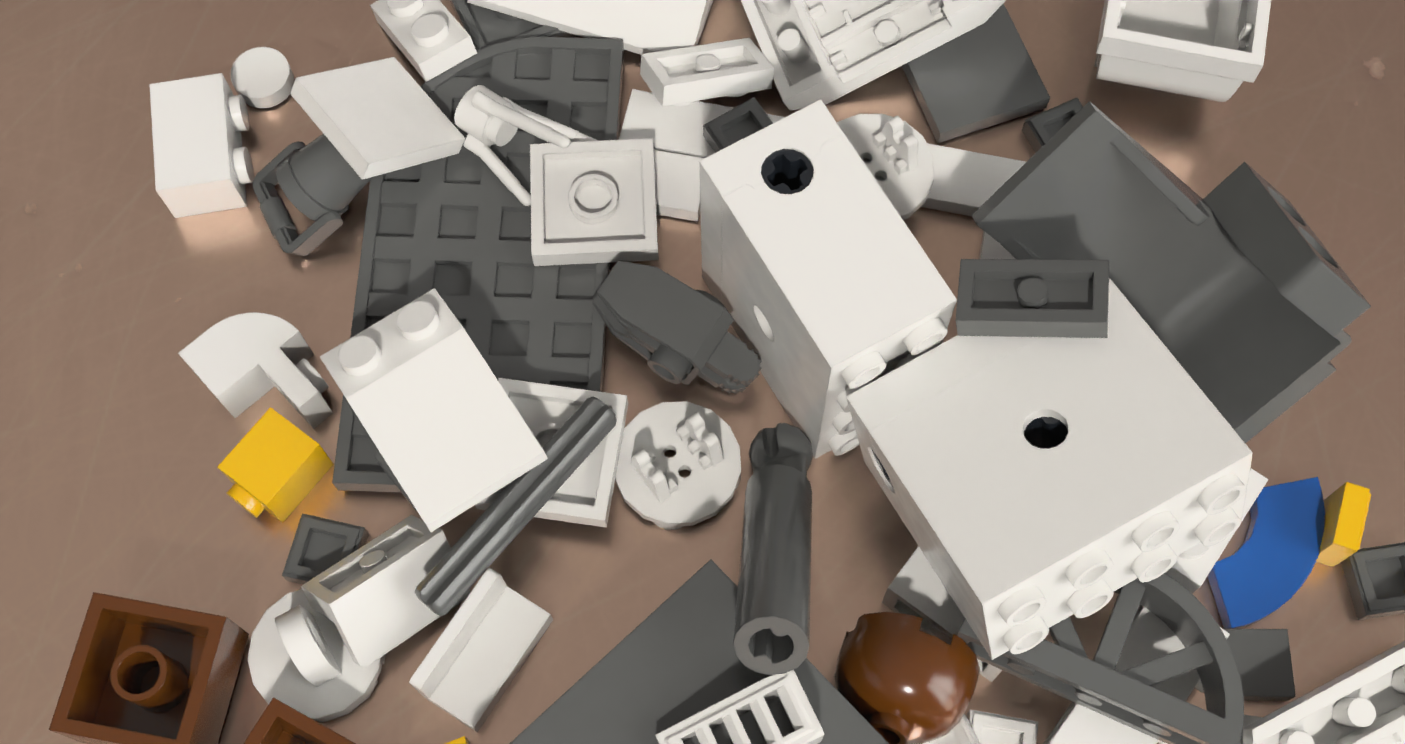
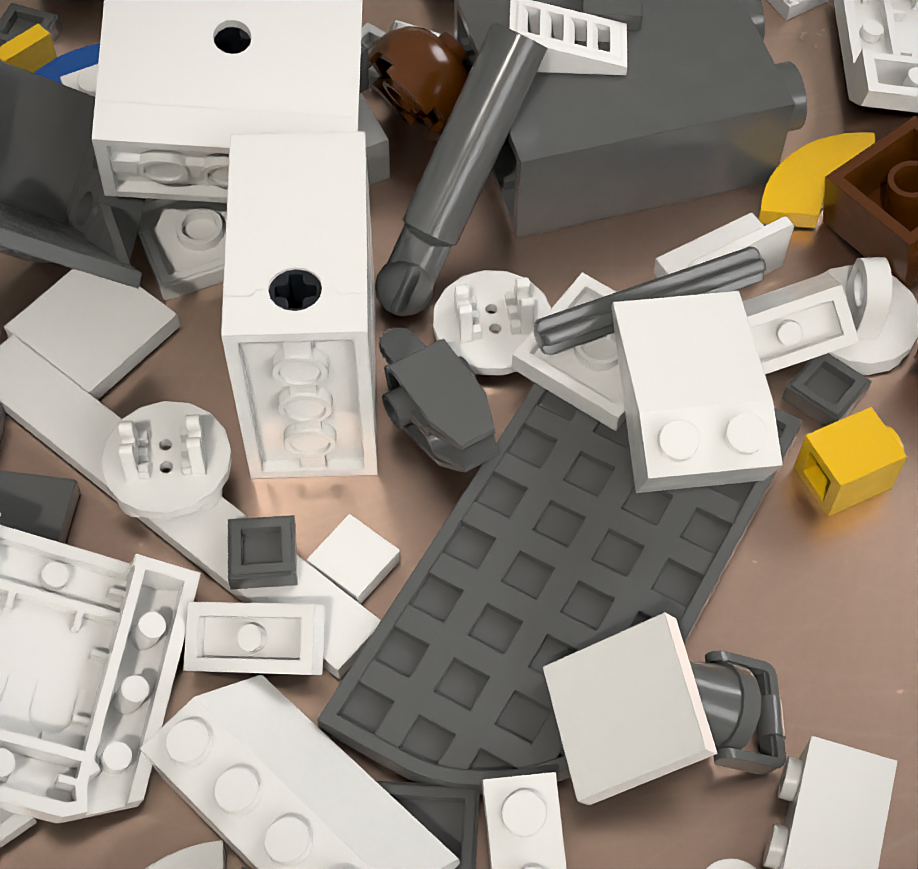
camera: 155 degrees left, 10 degrees down
white brick [178,312,333,429] -> none
white plant [454,85,598,206] -> none
white tile [530,138,659,266] -> none
dark grey plate [955,259,1109,338] -> none

